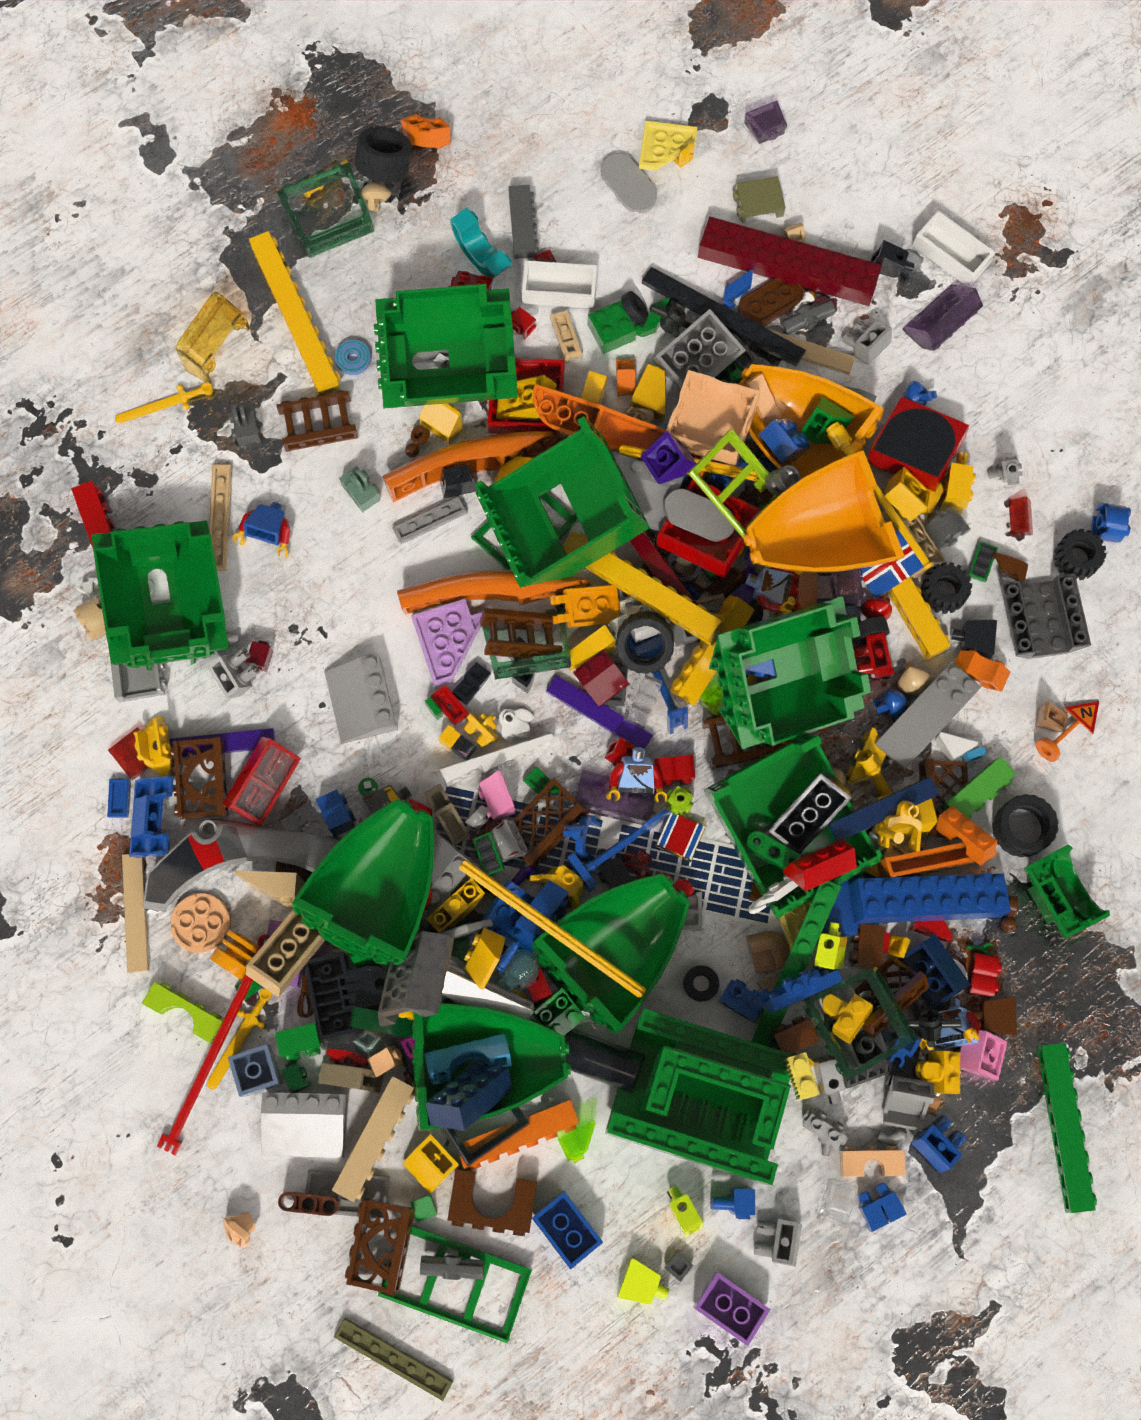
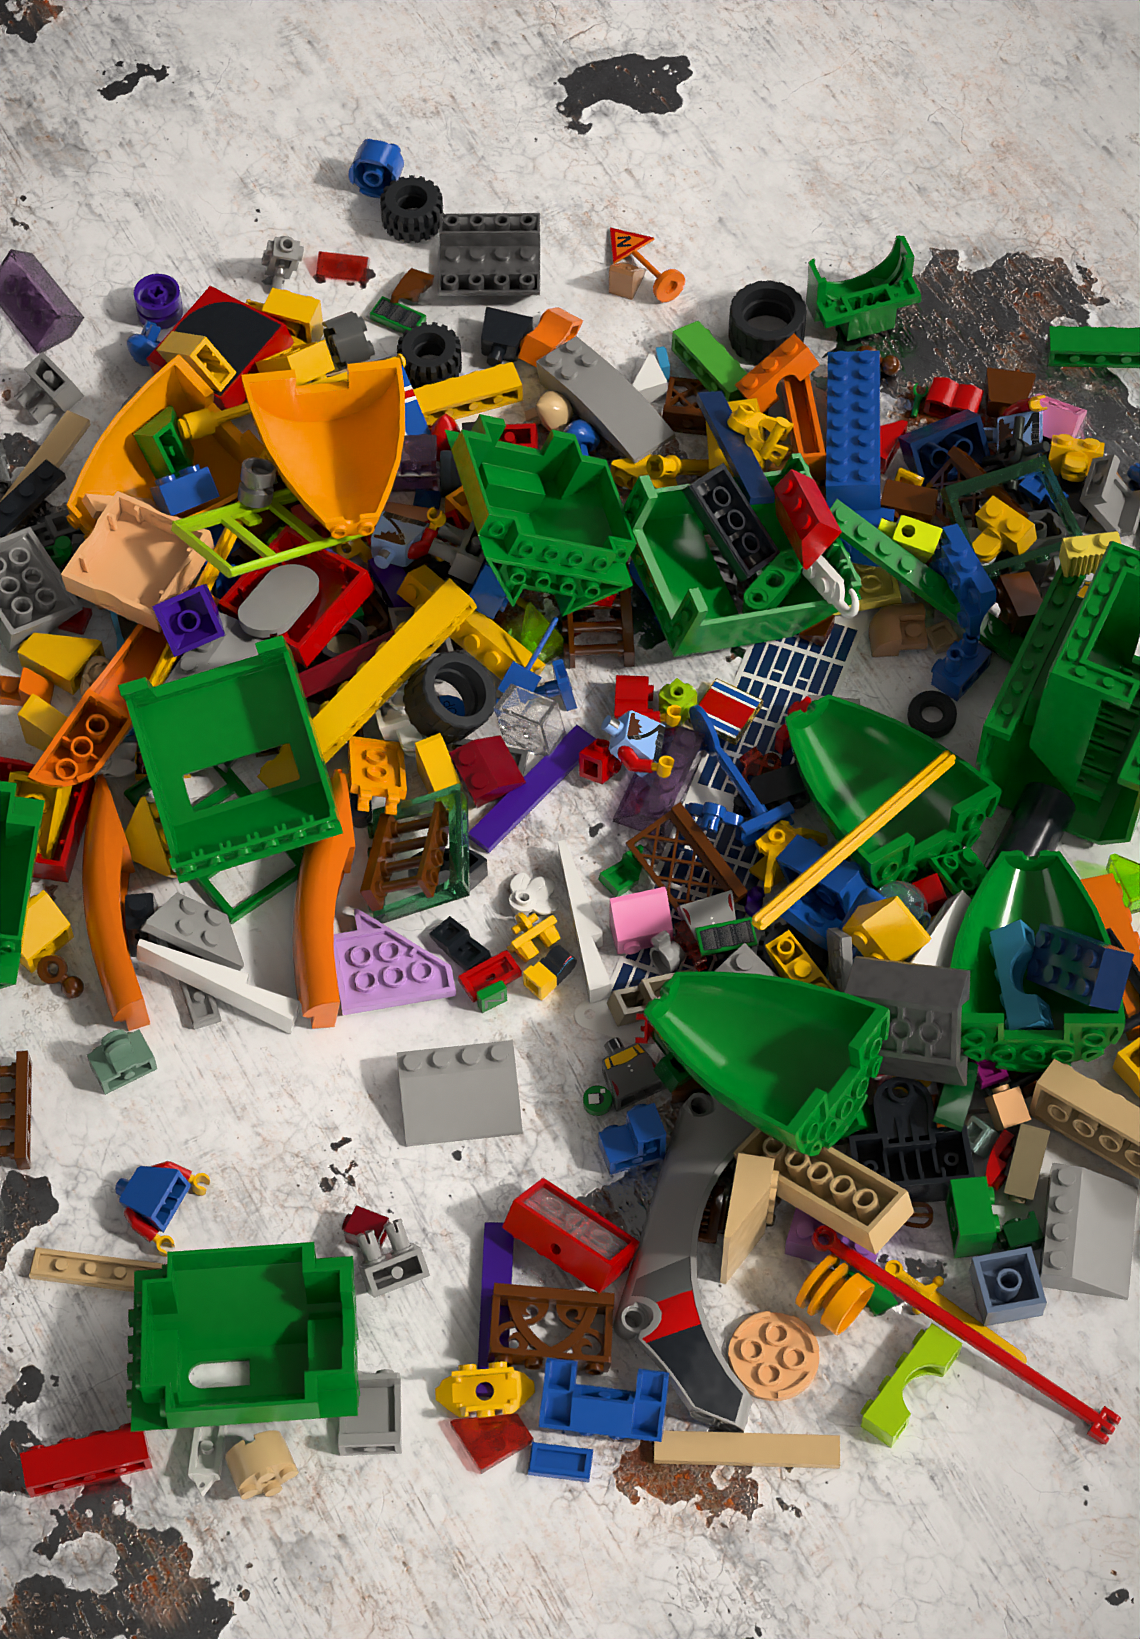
camera: 80 degrees left, 15 degrees down
none -> dark purple wheel [134,274,183,330]
none -> white slope [136,939,300,1034]
none -> light grey wing [141,892,244,971]
none -> yellow slope [157,331,236,392]
none -> blue piece [497,617,558,706]
none -> clear piece [515,1262,547,1287]

